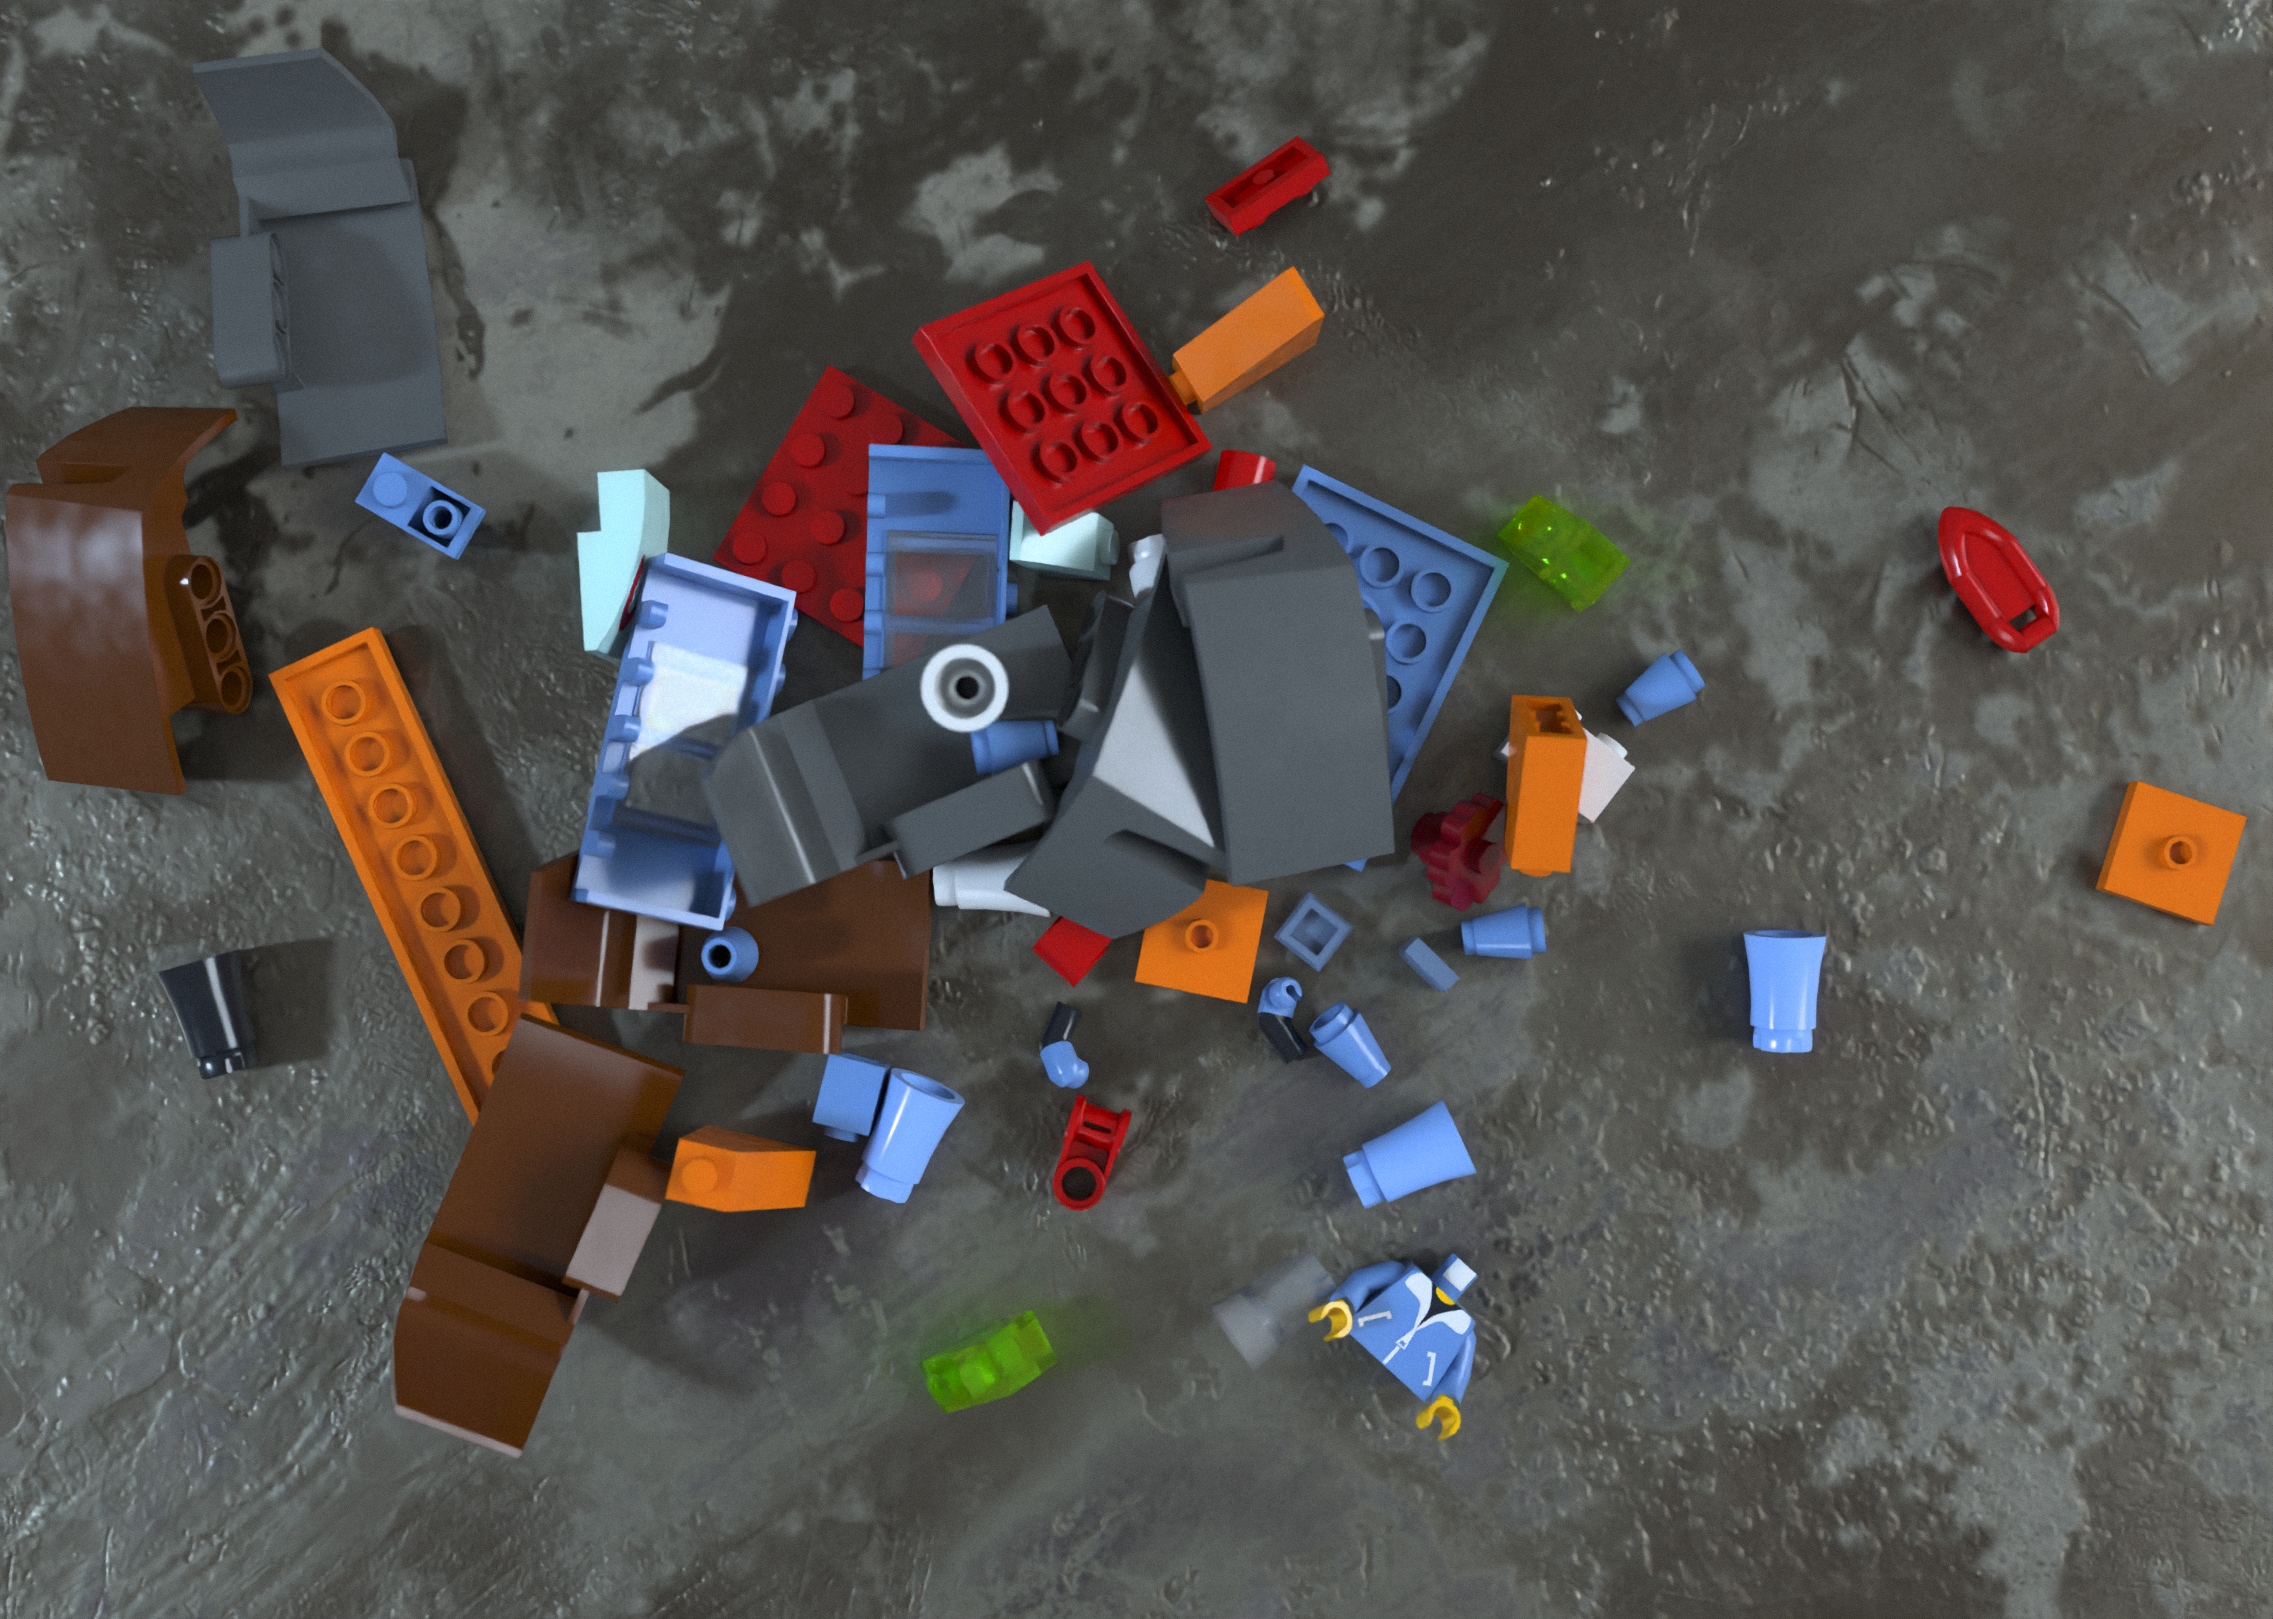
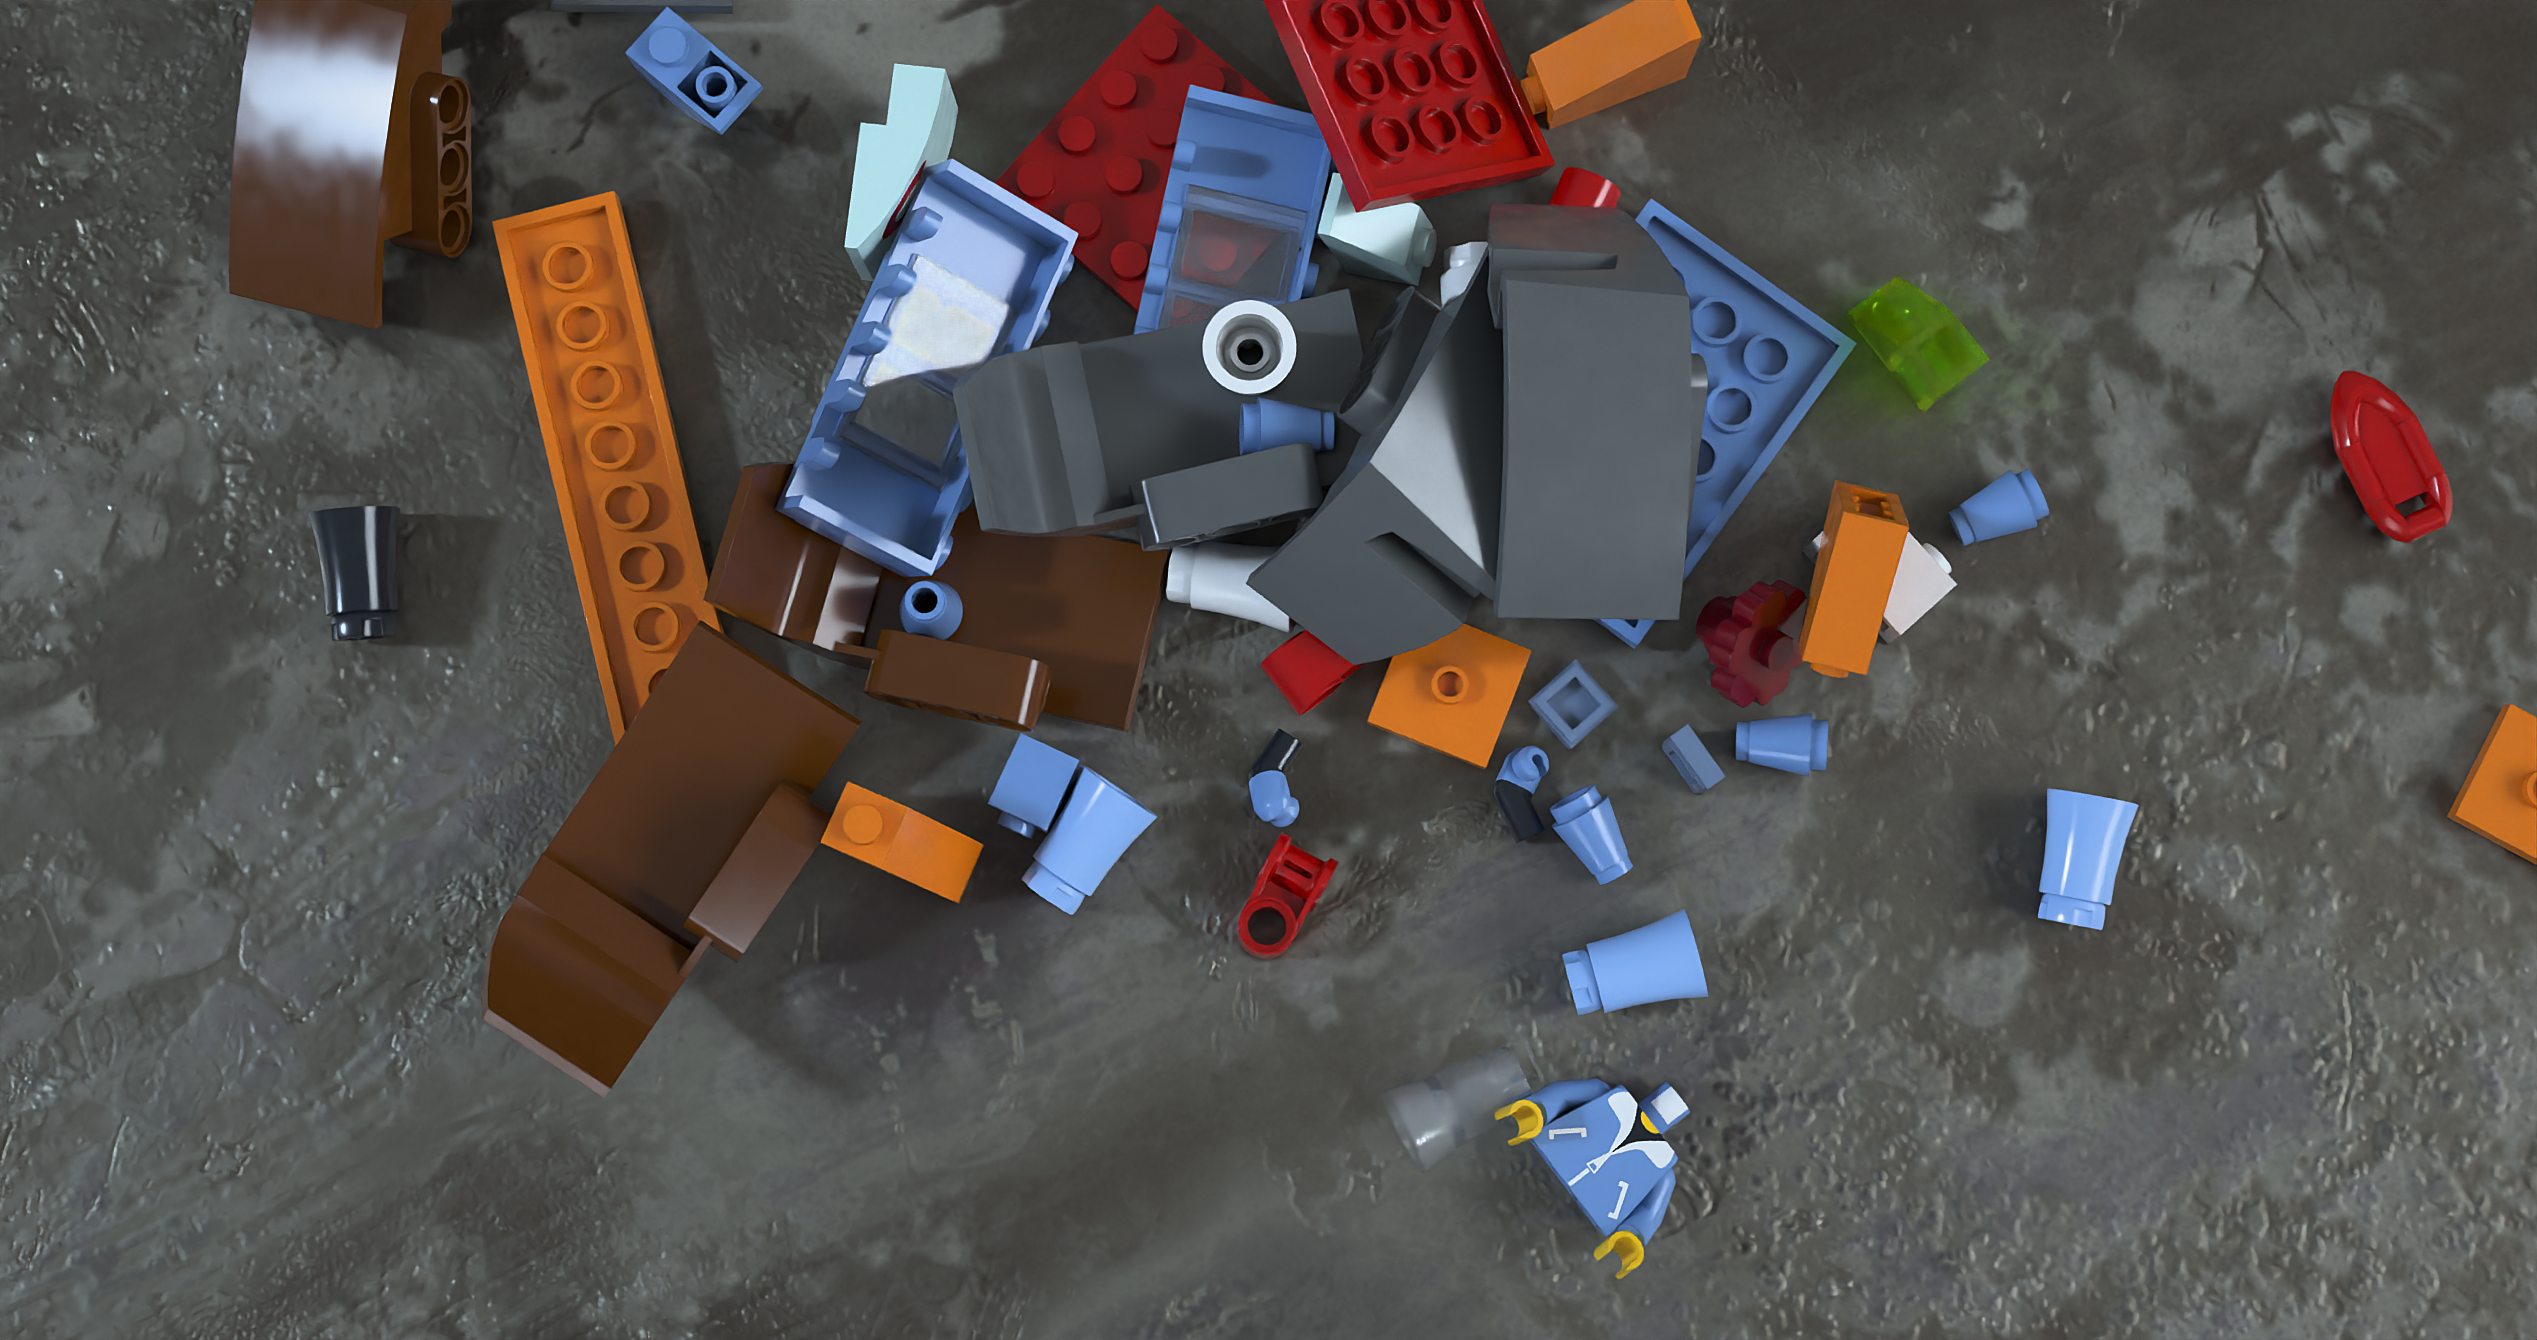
camera: 10 degrees right, 5 degrees down
clear neon green slope [918,1309,1058,1414] -> none

